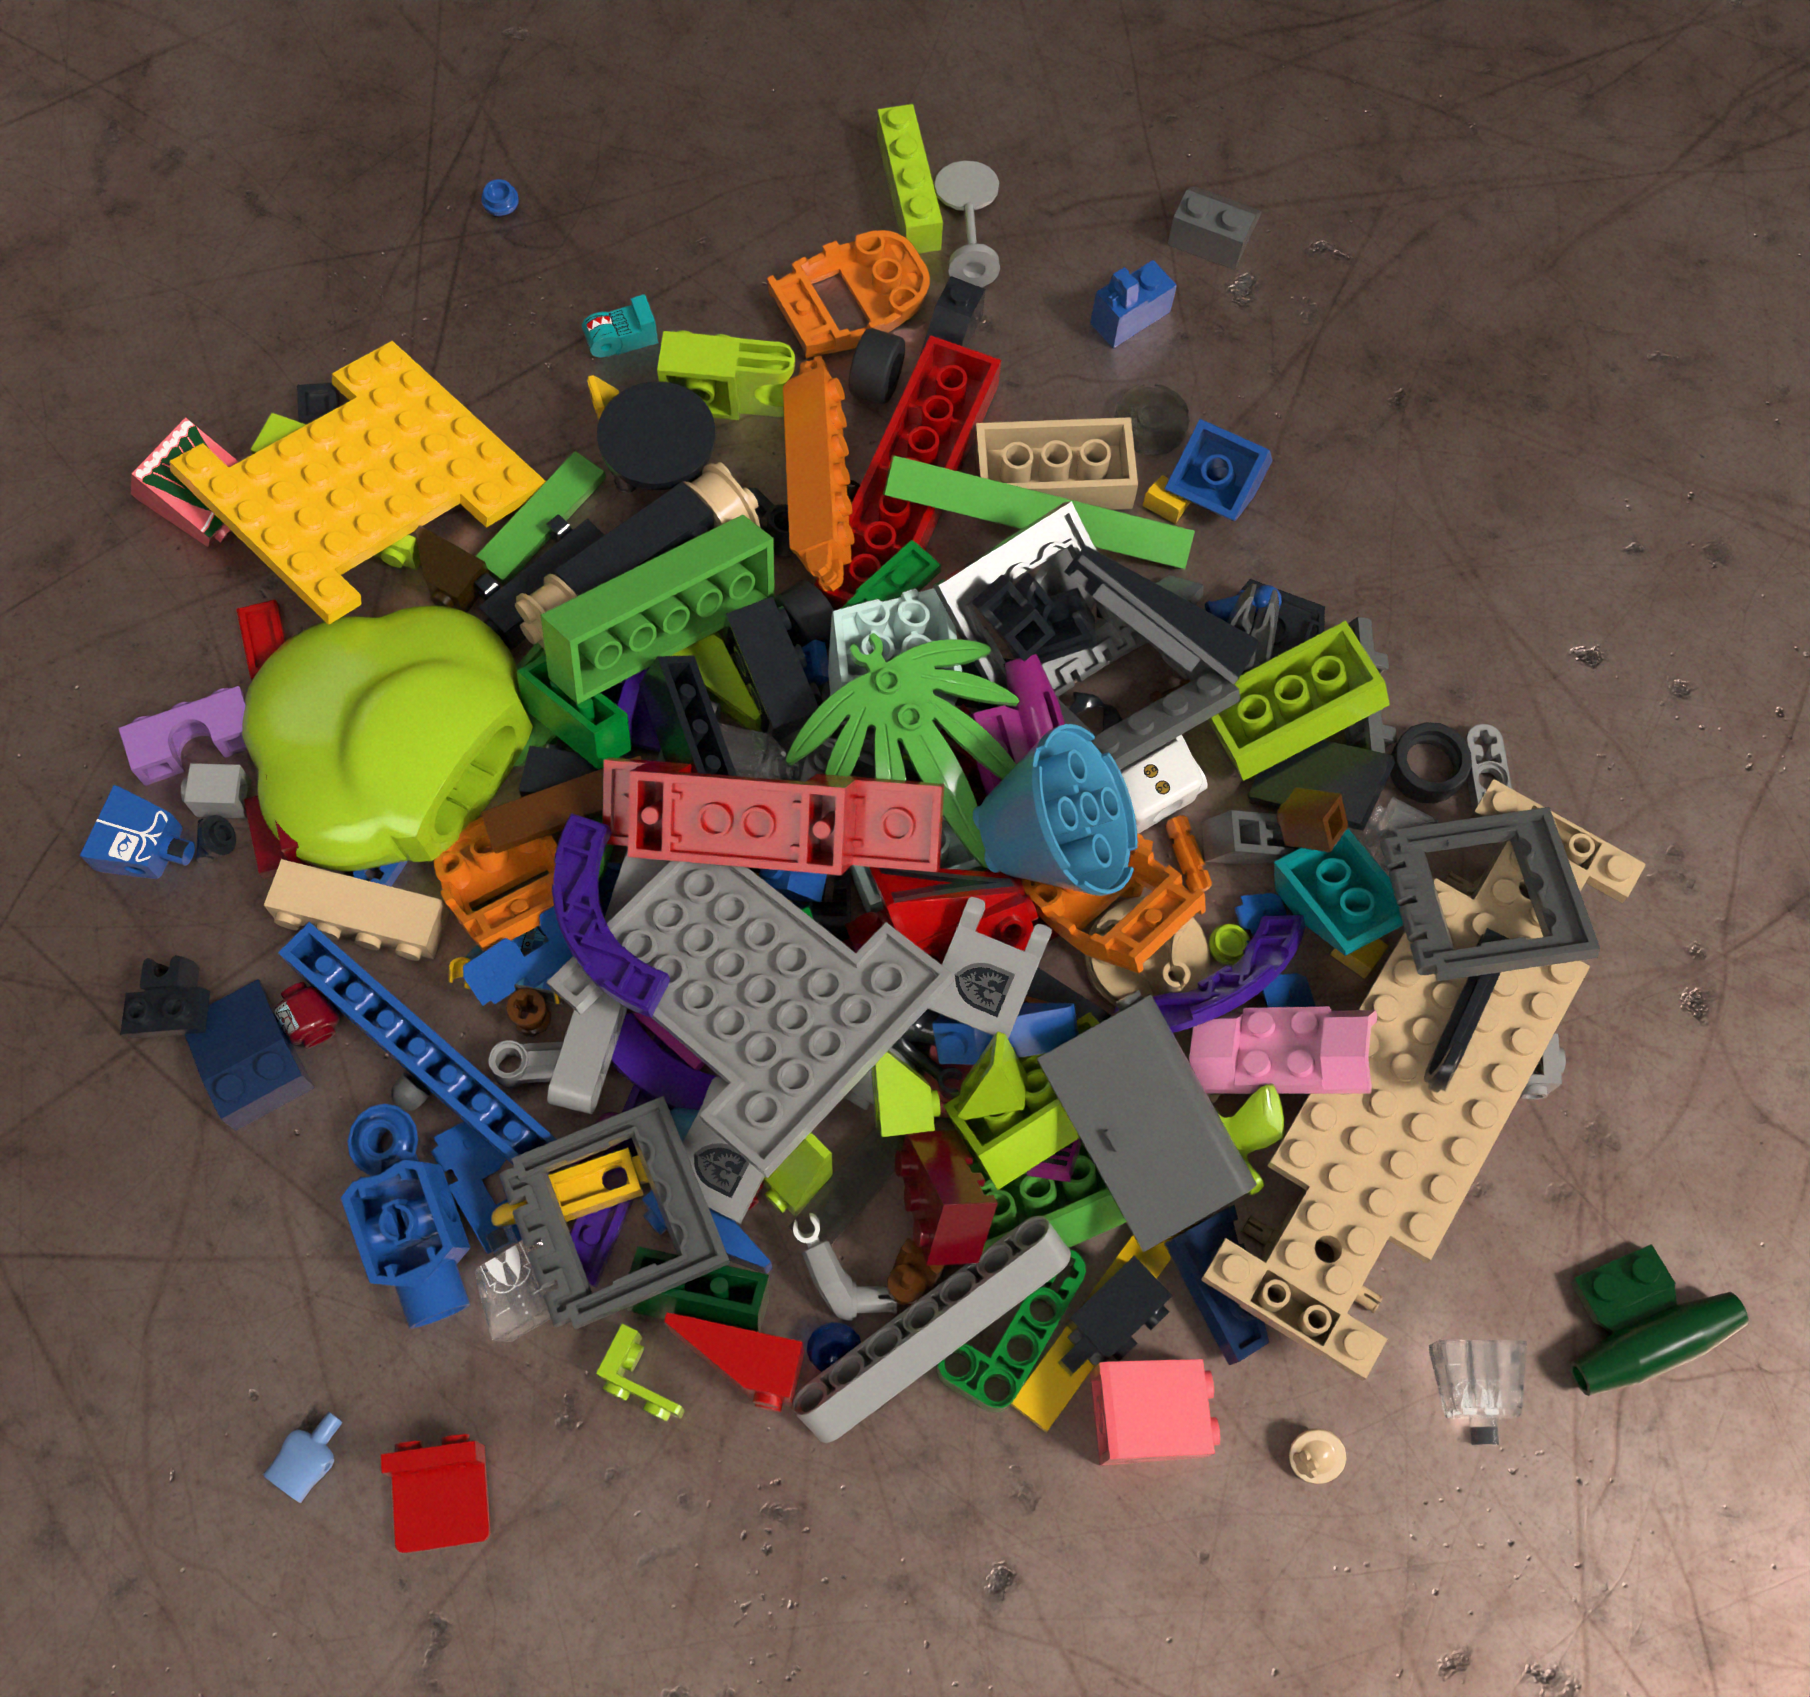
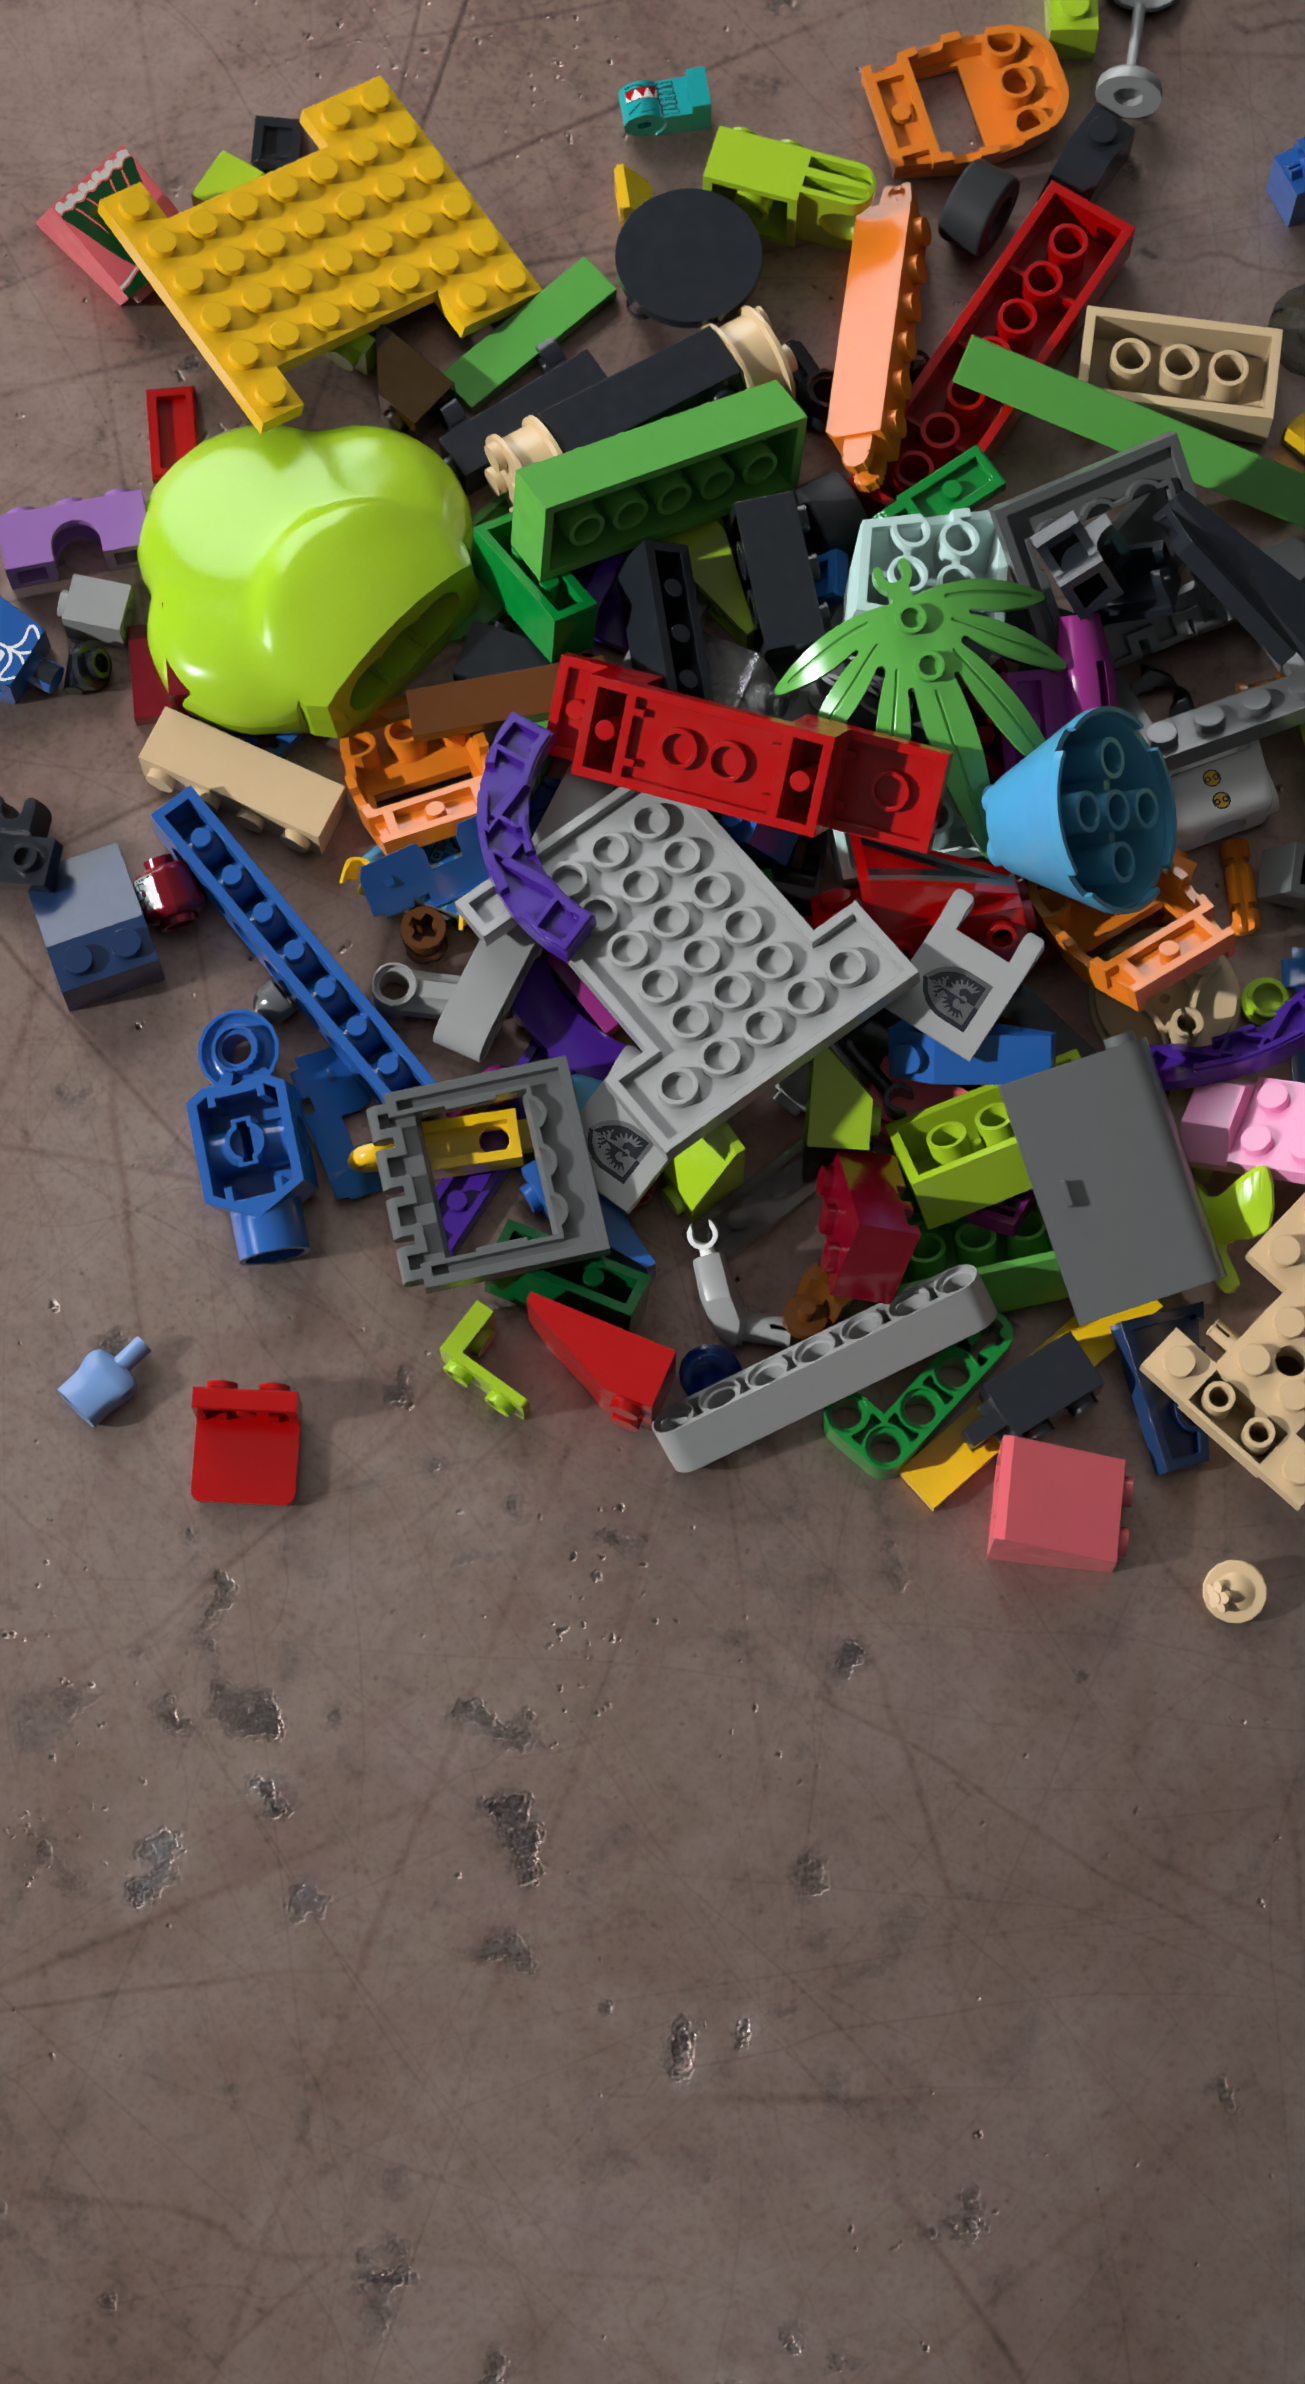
camera: 15 degrees right, 5 degrees up
clear torso [475,1225,559,1342] -> none
lime slope [957,1031,1028,1120] -> none

